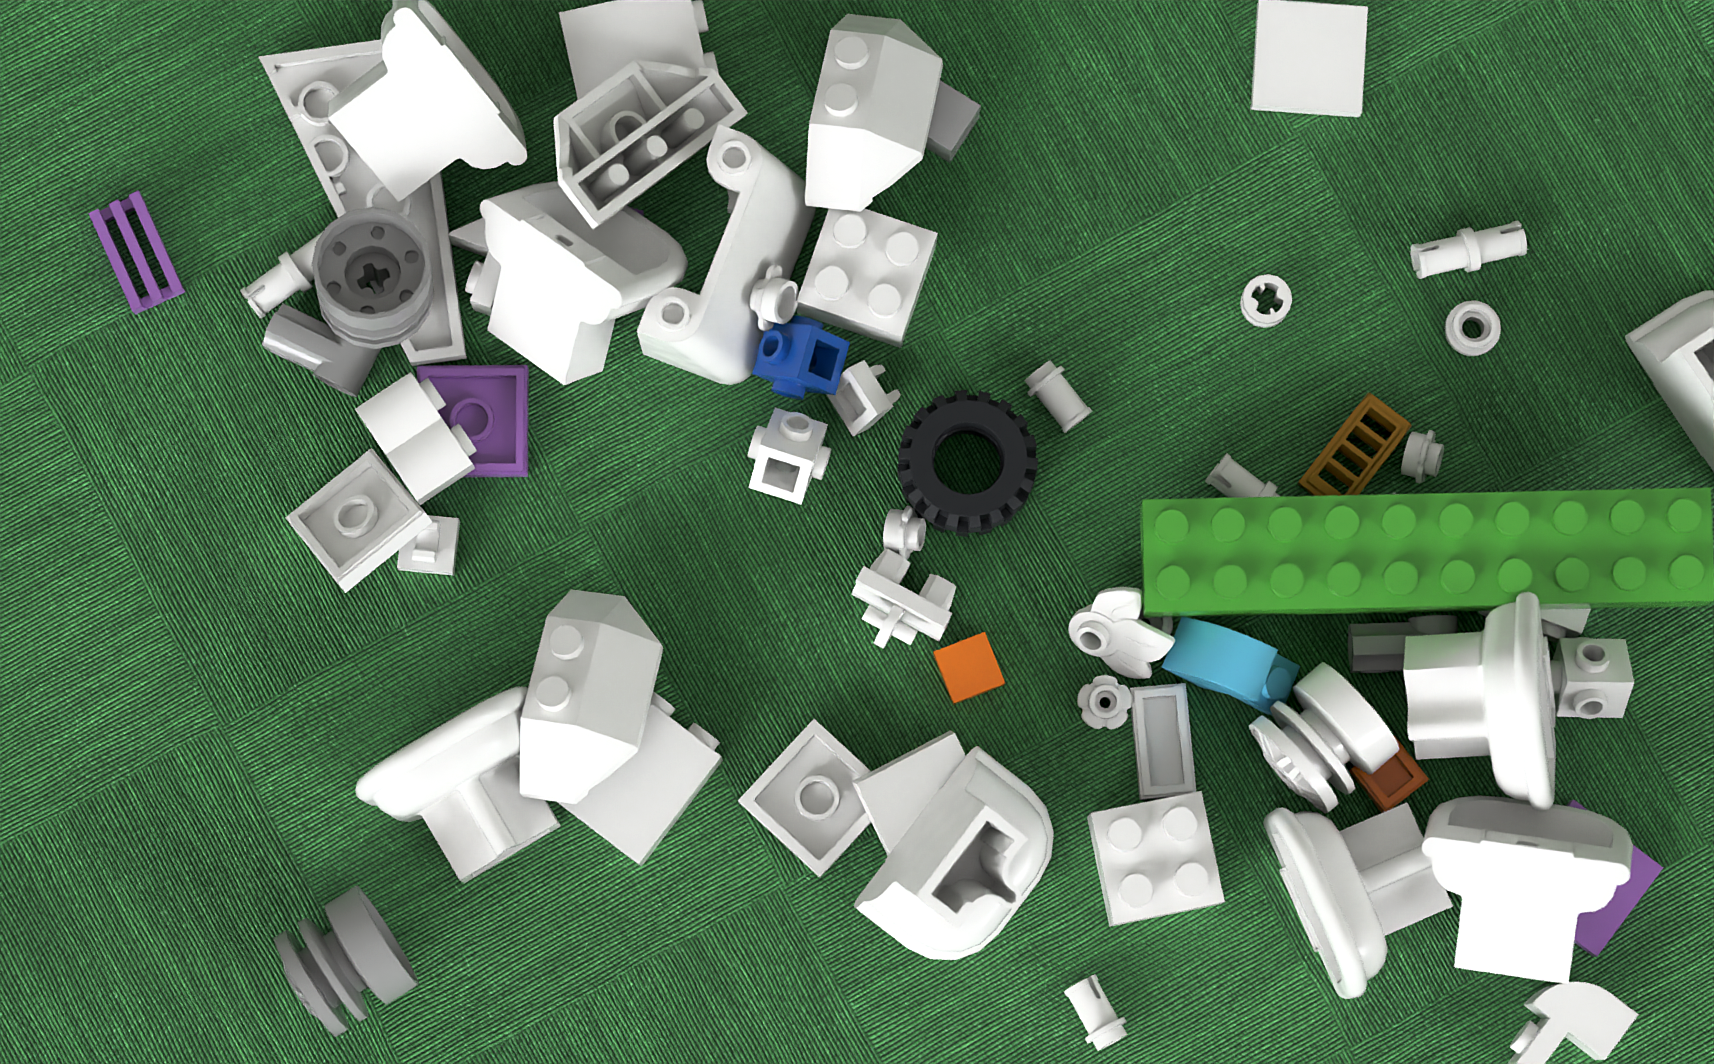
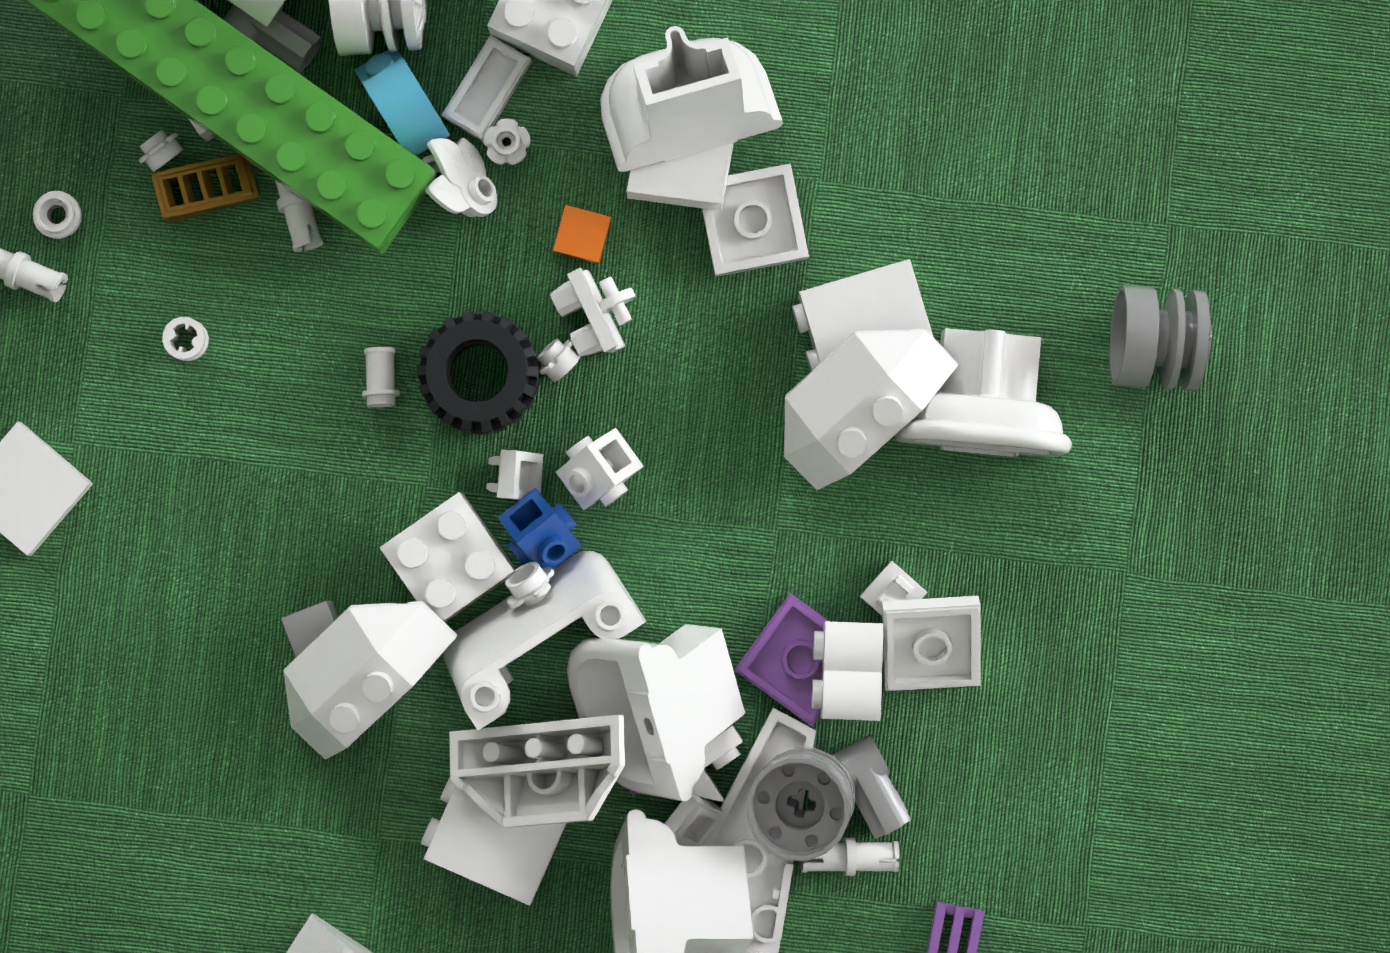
camera: 140 degrees left, 5 degrees up
none -> white tile [665,794,725,846]

